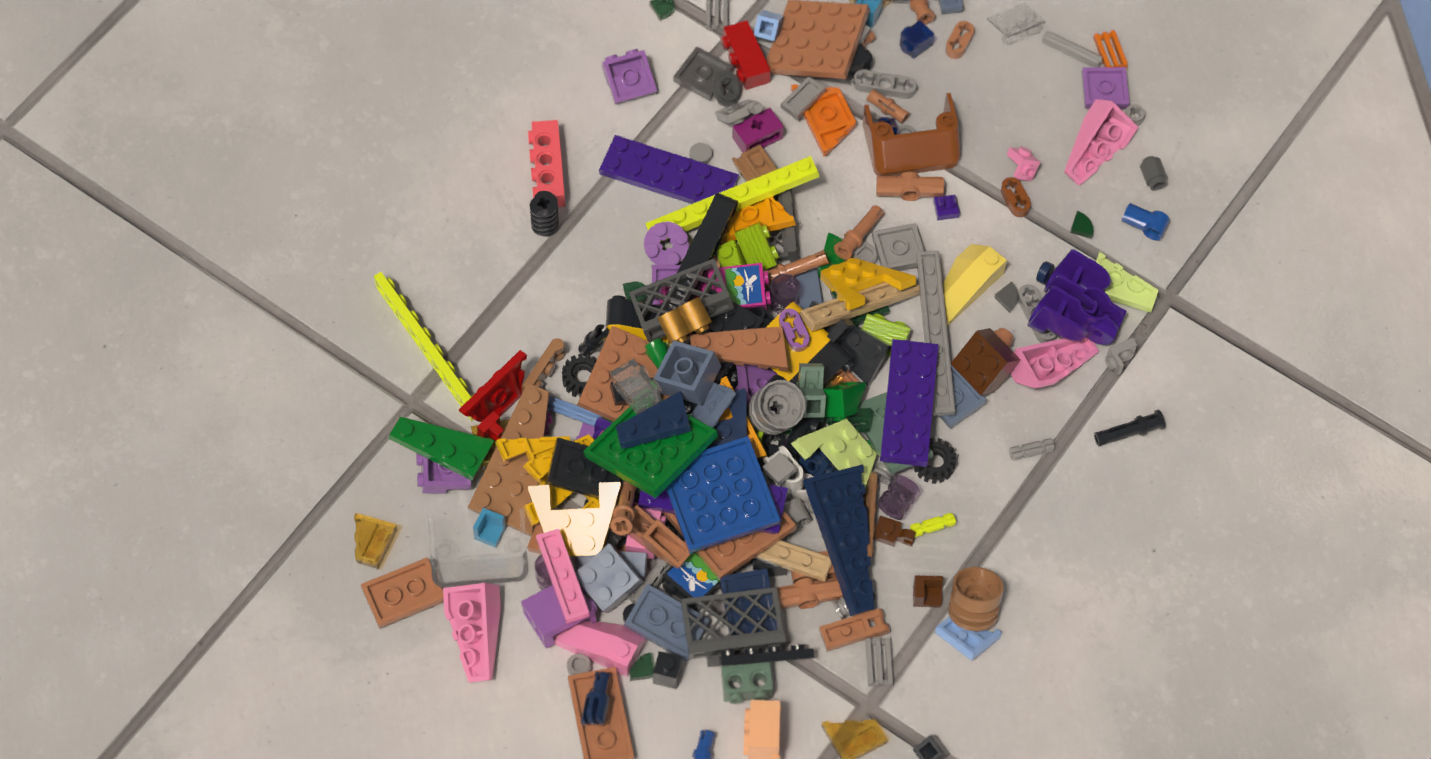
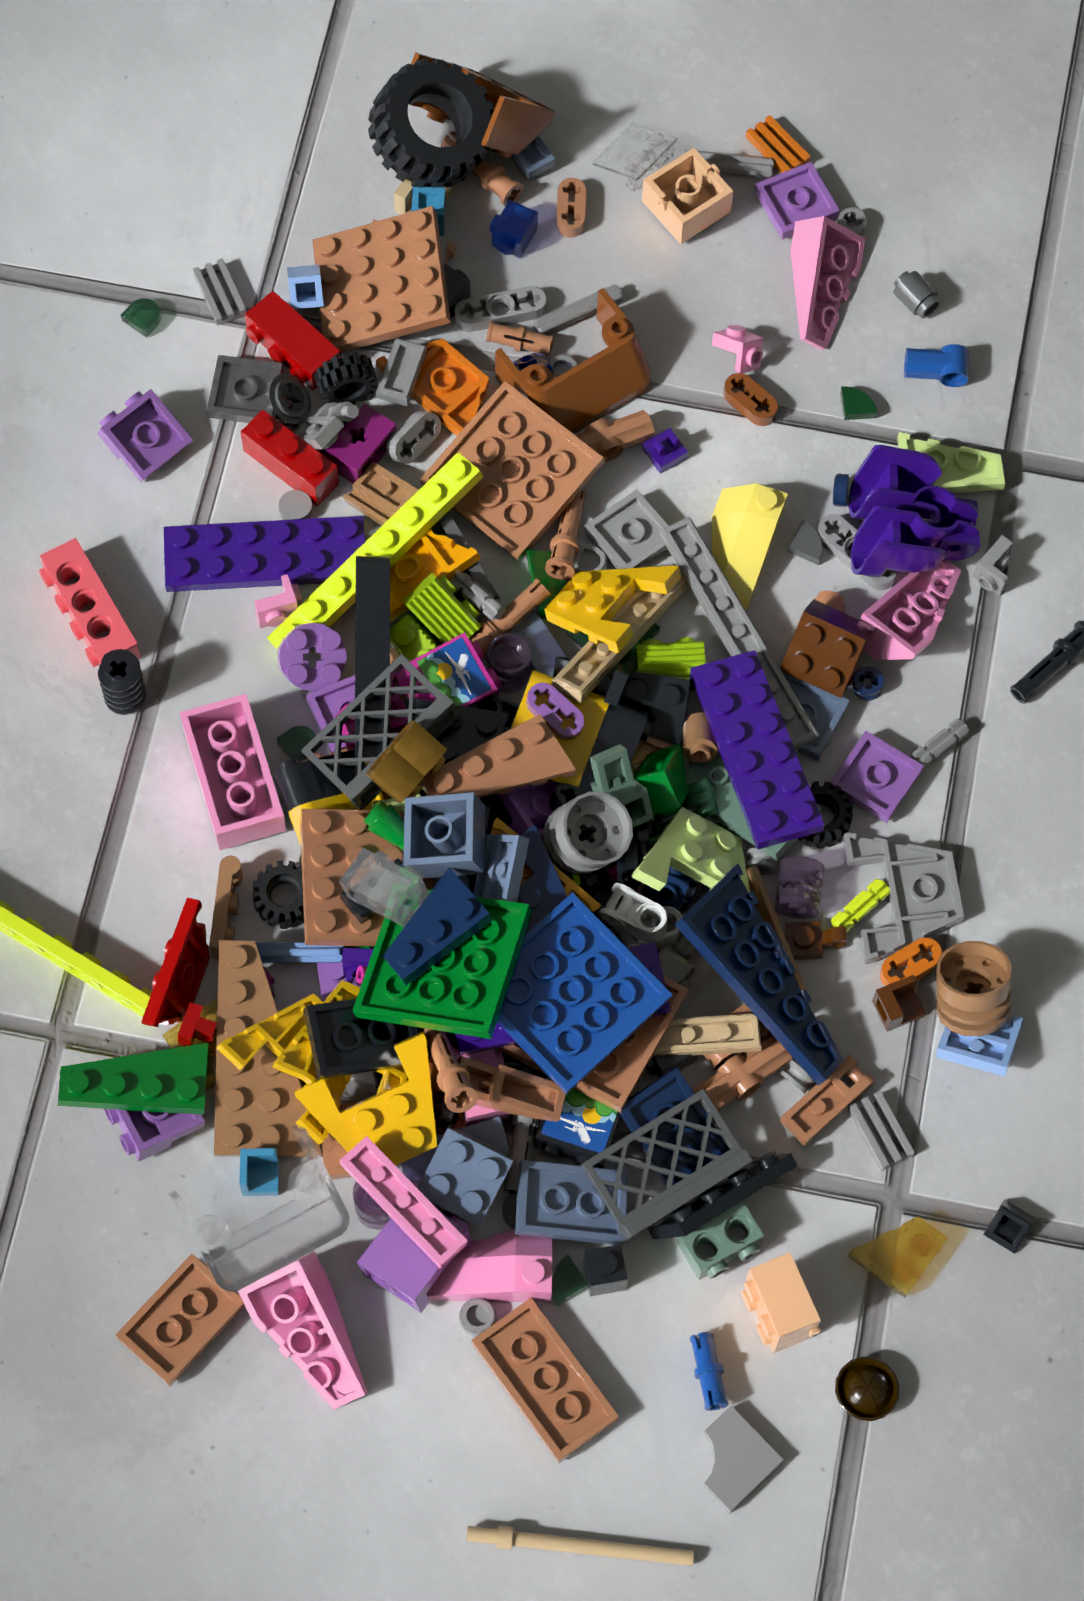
camera: 25 degrees left, 5 degrees up
clear yellow wing [354,513,398,569] -> none
black pin [578,324,609,357] -> none
dark blue arm [581,671,611,725] -> none
light grey tile [763,452,796,486] -> none
none -> bright pink brick [179,694,286,850]
none -> red brick [240,409,339,507]
none -> bright pink bracket [254,574,302,628]
none -> black tyre [315,352,378,405]
none -> light grey beam [386,410,441,464]
none -> nougat plate [419,381,605,562]
none -> light grey axle [450,571,506,620]
none -> light grey axle [534,284,623,335]
none -> light nougat brick [642,148,733,244]
none -> medium nougat brick [683,712,717,763]
none -> medium lavender plate [829,731,924,823]
none -> light grey wing [842,832,964,964]
none -> dark blue bush [852,666,884,701]
none -> orange beam [880,937,942,986]

